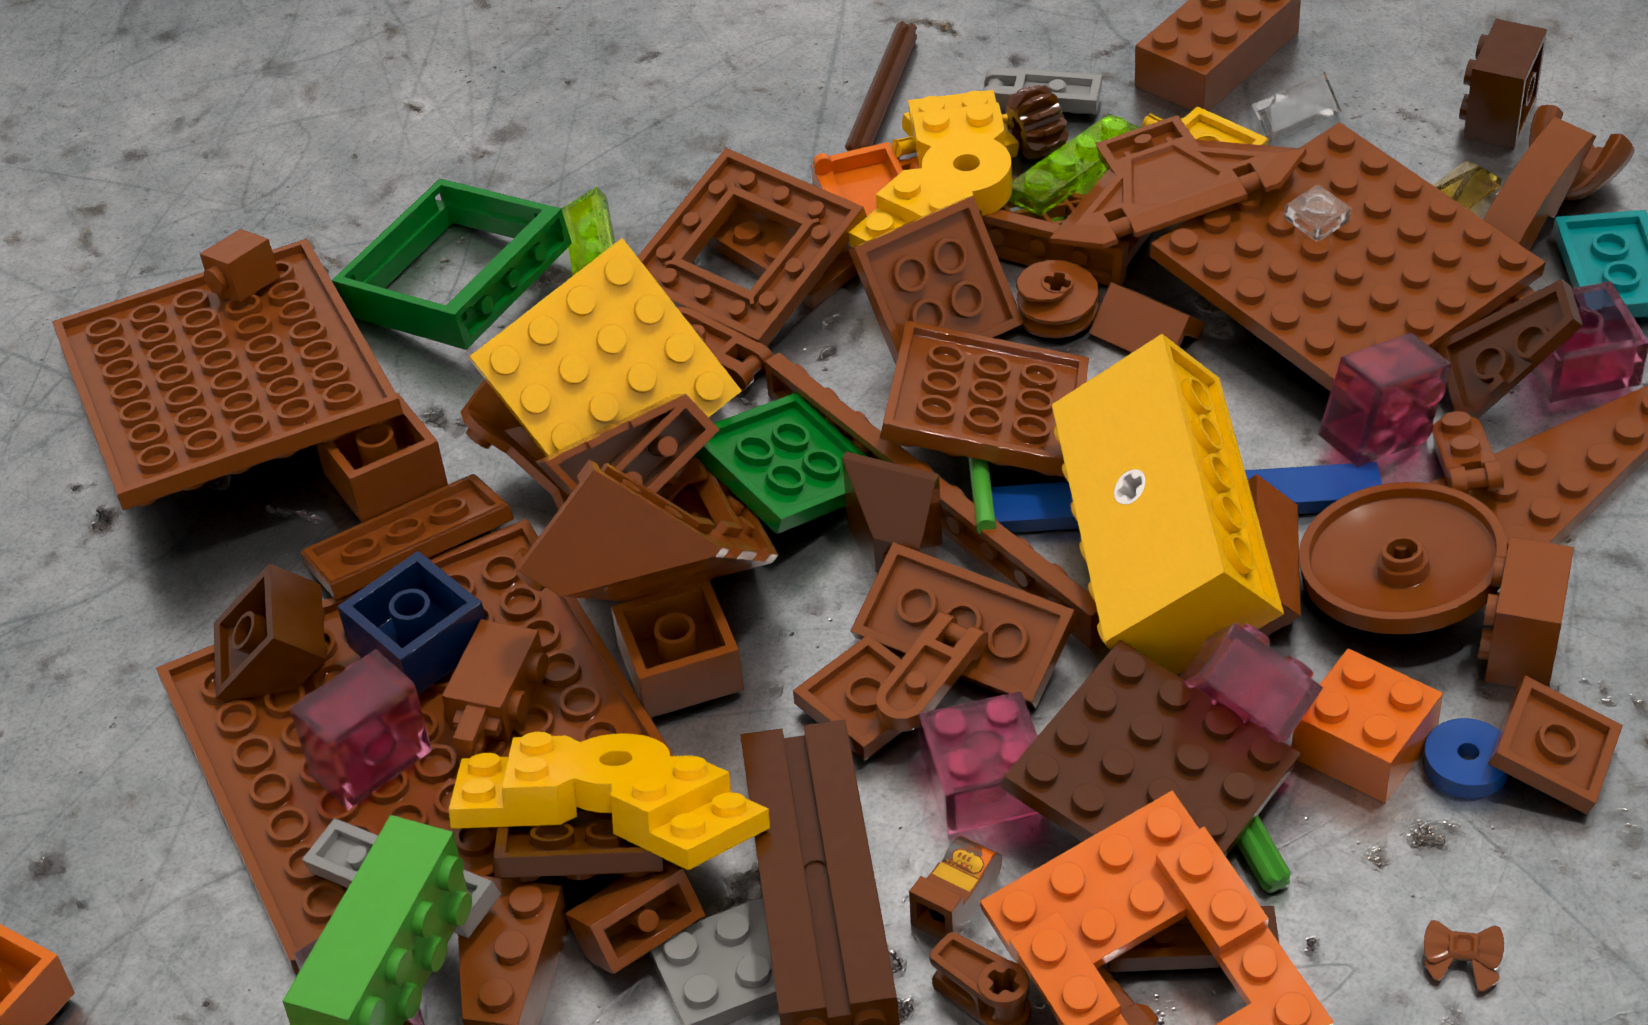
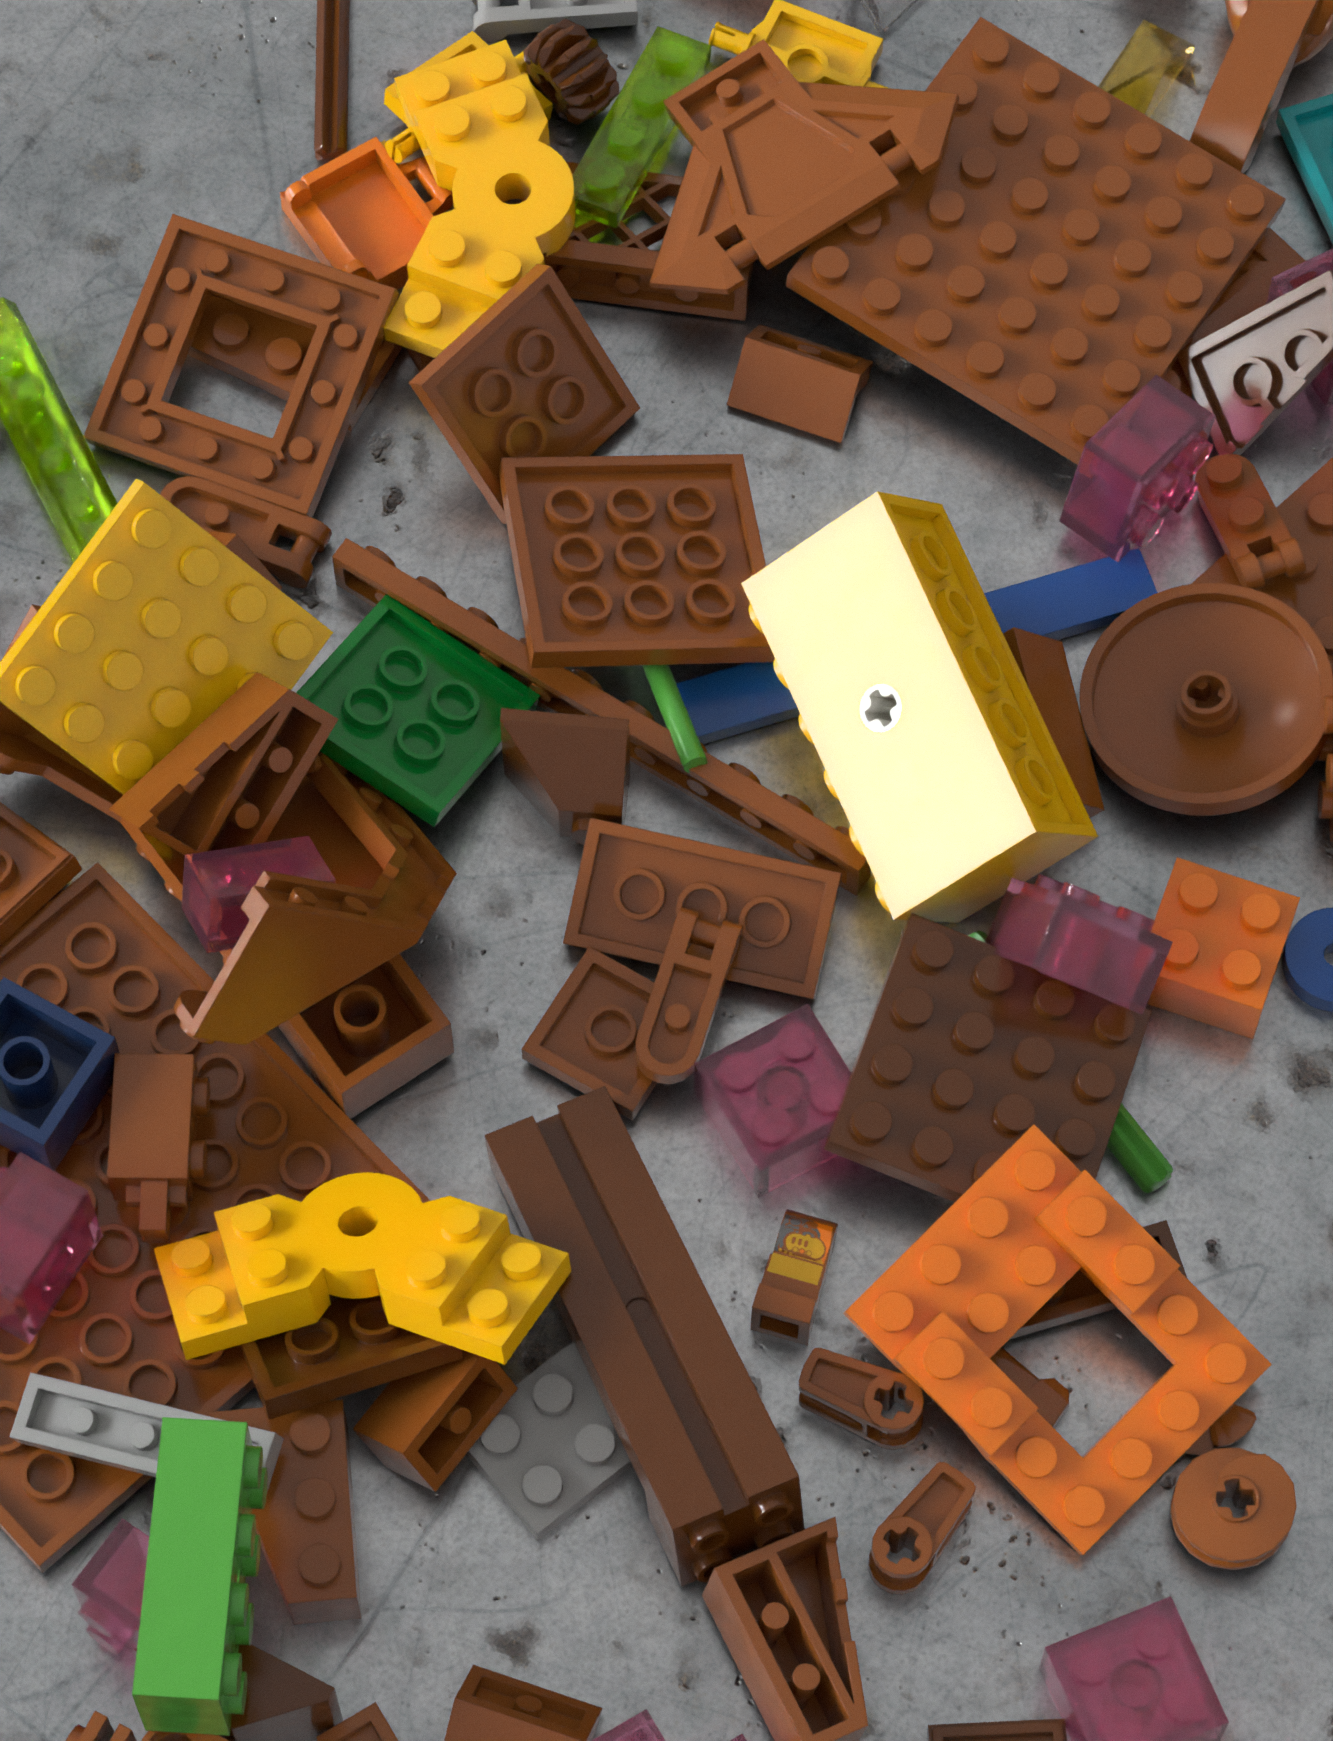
camera: 20 degrees left, 20 degrees up
dark orange piece [1016,260,1099,339] -> none
clear plate [1284,184,1352,242] -> none

